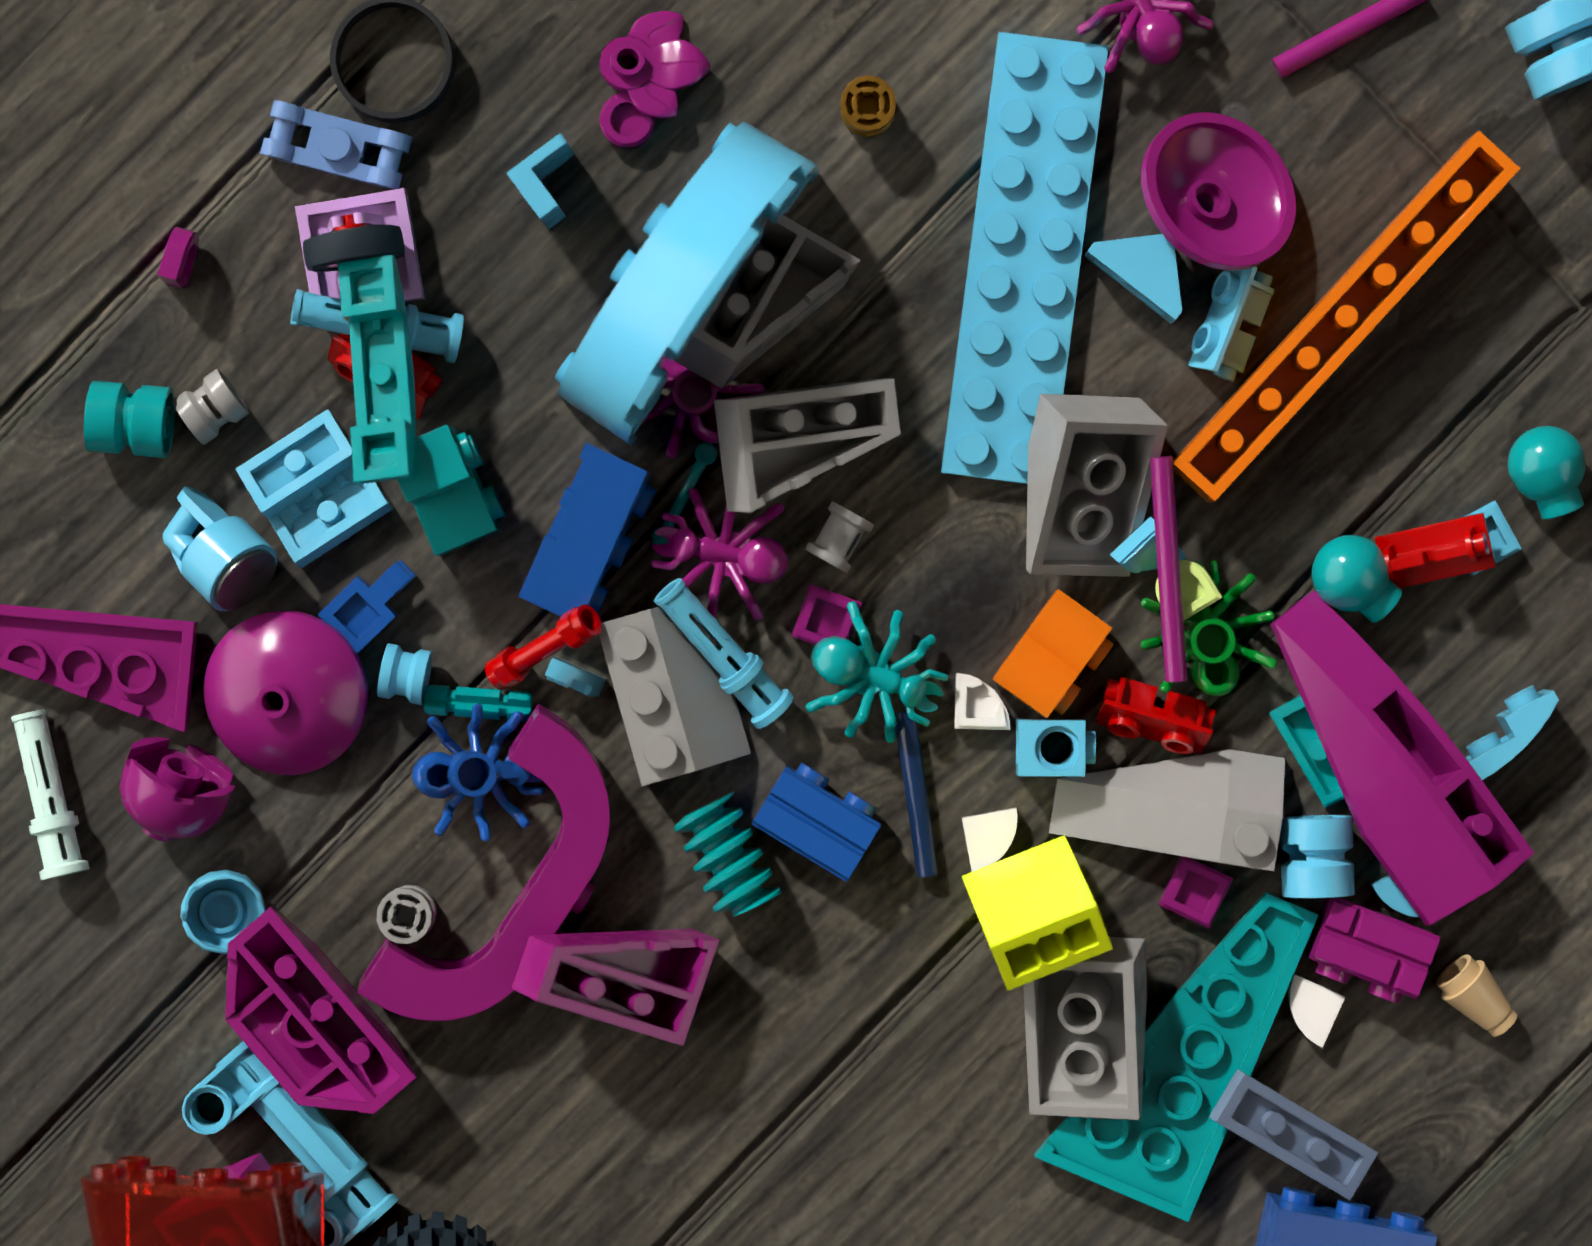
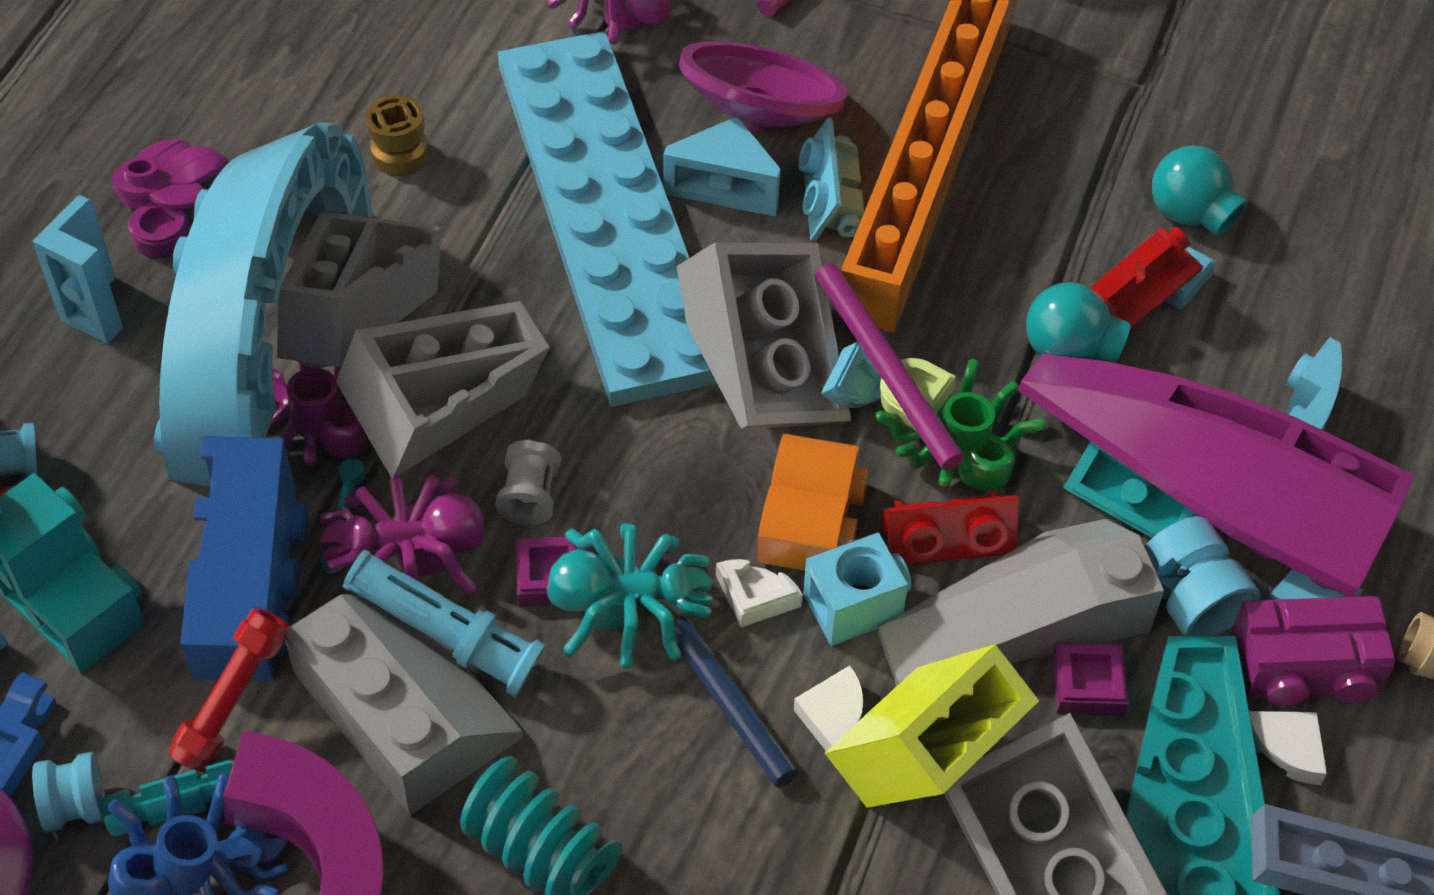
camera: 25 degrees left, 35 degrees down
medium azure tile [545,657,607,698] -> none
blue brick [751,762,881,882] -> none

